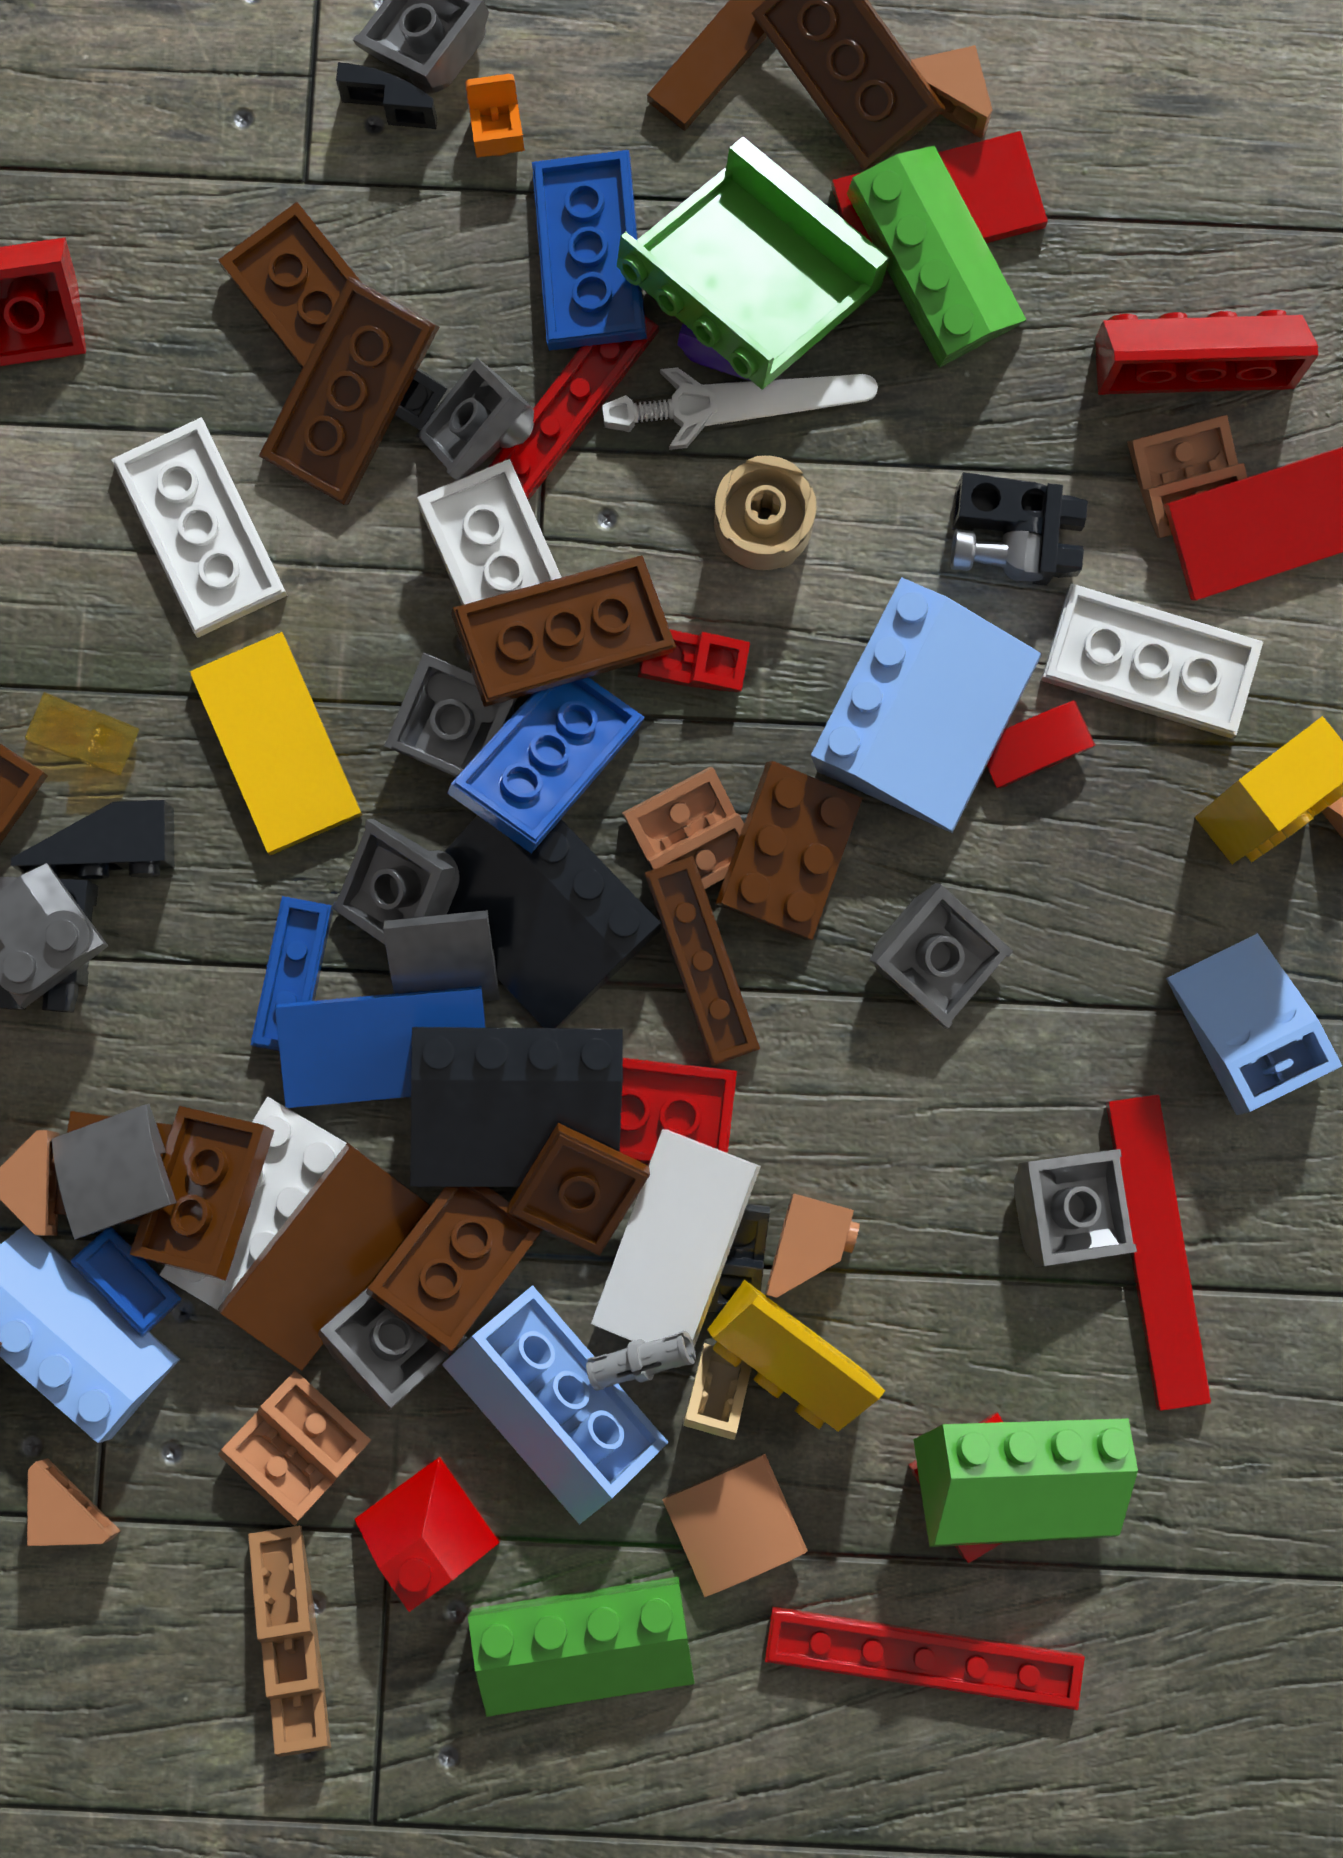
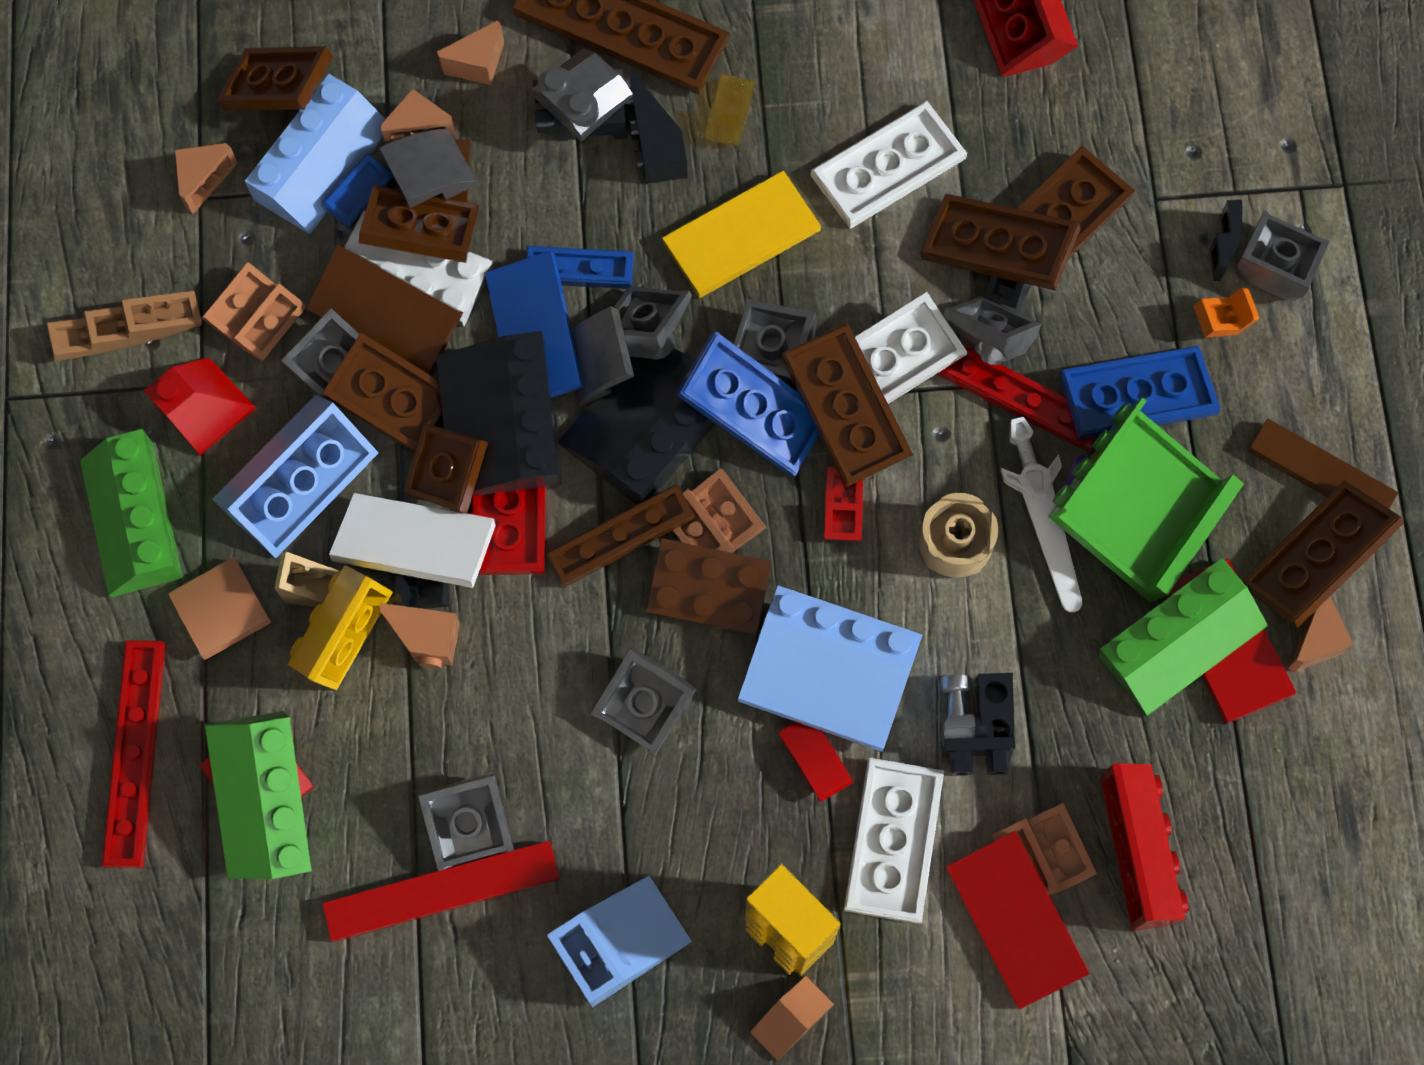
camera: 85 degrees right, 10 degrees down
light grey pin [586,1331,696,1391] -> none

